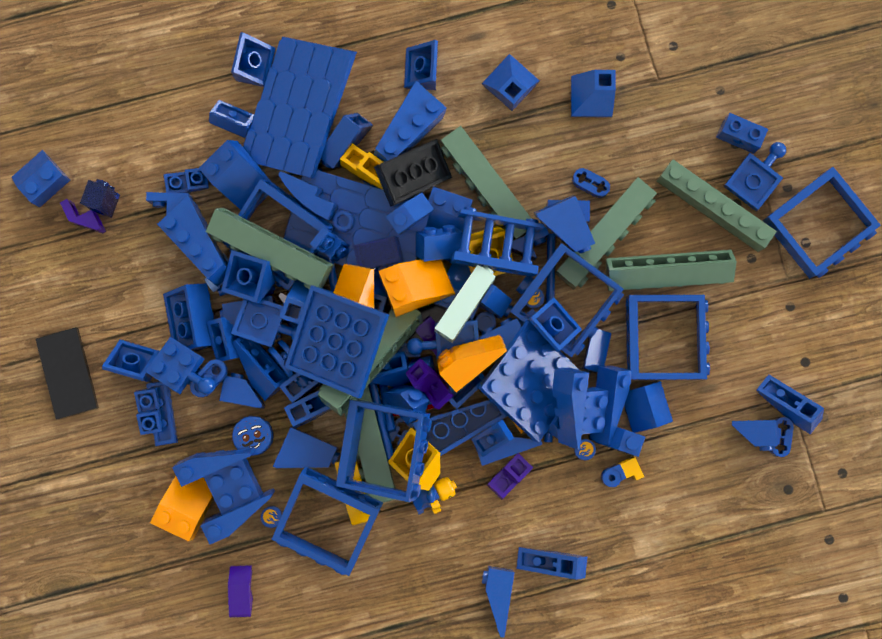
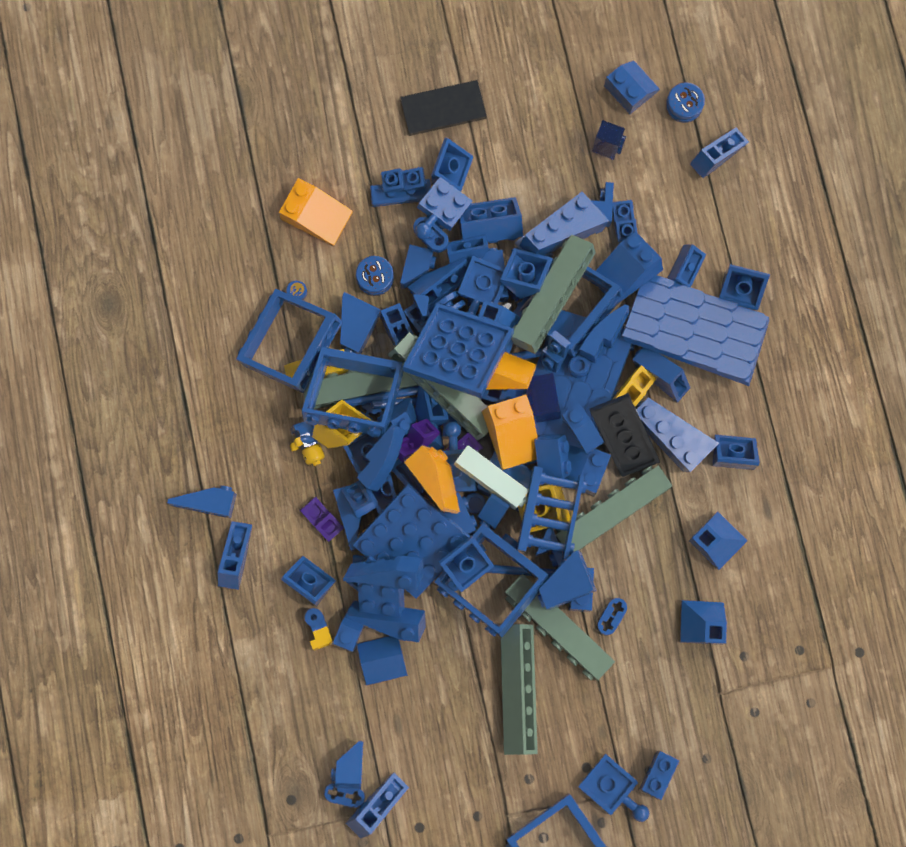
camera: 90 degrees right, 5 degrees down
dark purple slope [60,199,106,234] -> none
blue wedge [172,447,275,544] -> none
dark purple slope [228,566,253,618] -> none
blue tile [526,288,544,309] -> none
blue tile [574,439,596,460] -> none
blue slope [582,329,611,373] -> none
blue window [626,295,710,380] -> none
sand green brick [657,159,777,252] -> none
none -> blue slope [281,556,336,607]
none -> blue slope [357,425,404,491]
none -> blue slope [413,294,429,321]
none -> blue head [666,82,705,123]
none -> blue slope [690,128,749,178]

